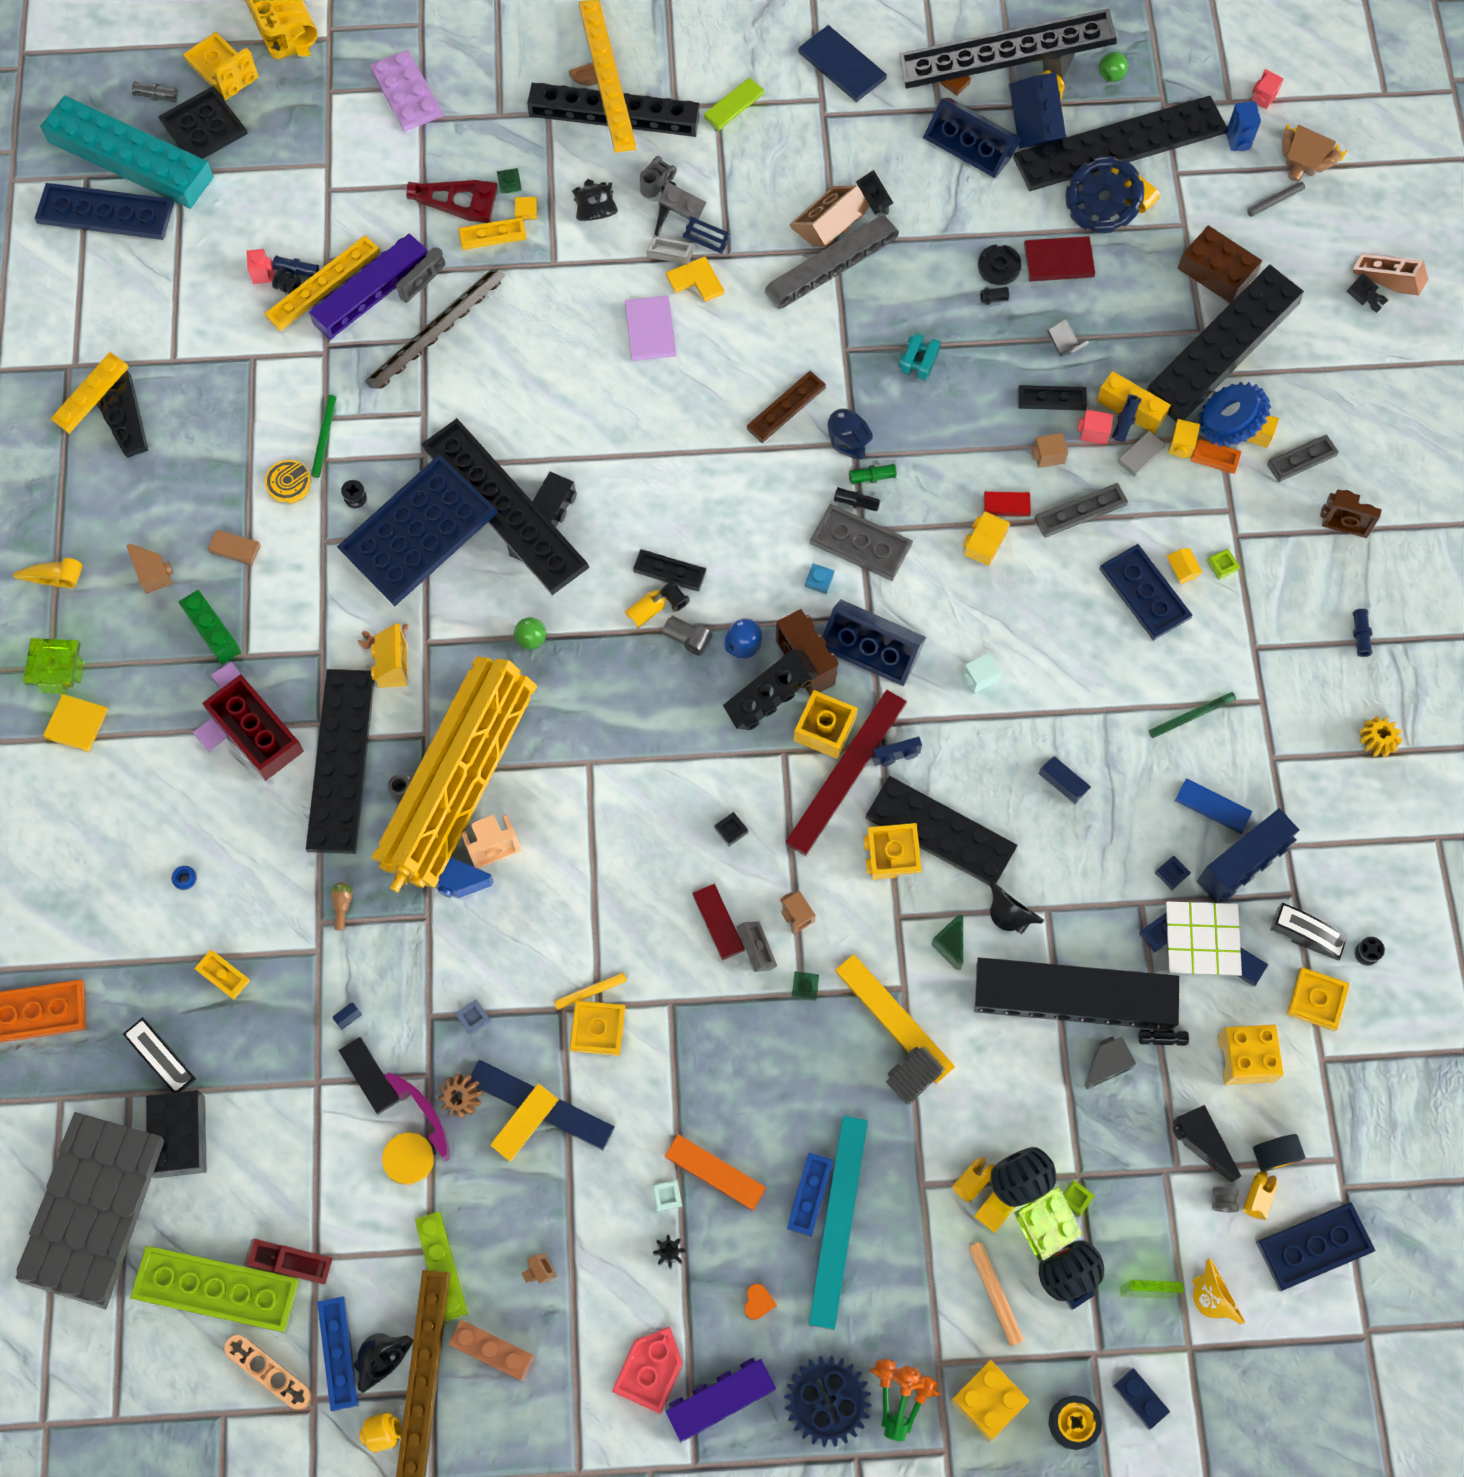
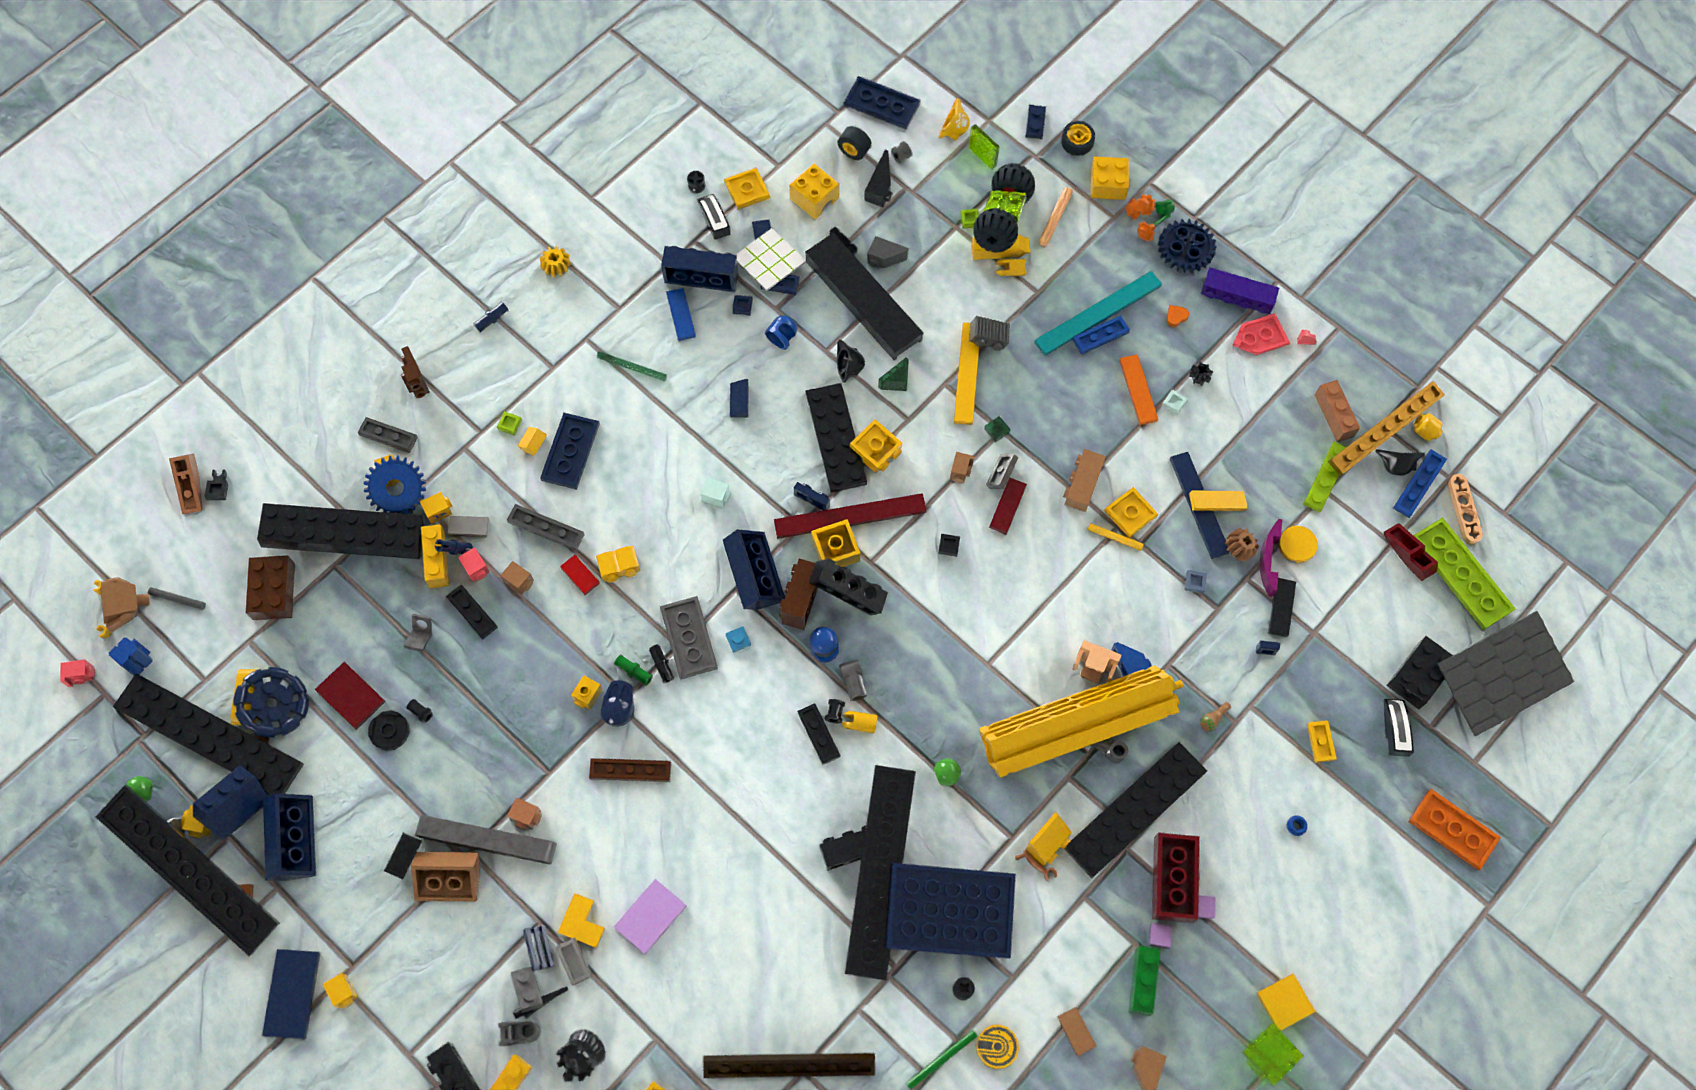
camera: 135 degrees left, 0 degrees up
medium nougat tile [522,1253,557,1284] -> none
lime tile [704,77,764,131] -> none
teal brick [898,333,941,381] -> none
orange tile [1191,439,1242,474] -> none
yellow piece [1243,1171,1278,1220] -> none
none -> yellow brick [323,973,358,1009]
none -> nougat brick [507,798,542,830]
none -> yellow brick [571,675,603,710]
none -> blue helmet [765,315,797,350]
none -> medium nougat brick [1063,449,1106,512]
none -> coral tile [1297,329,1316,345]

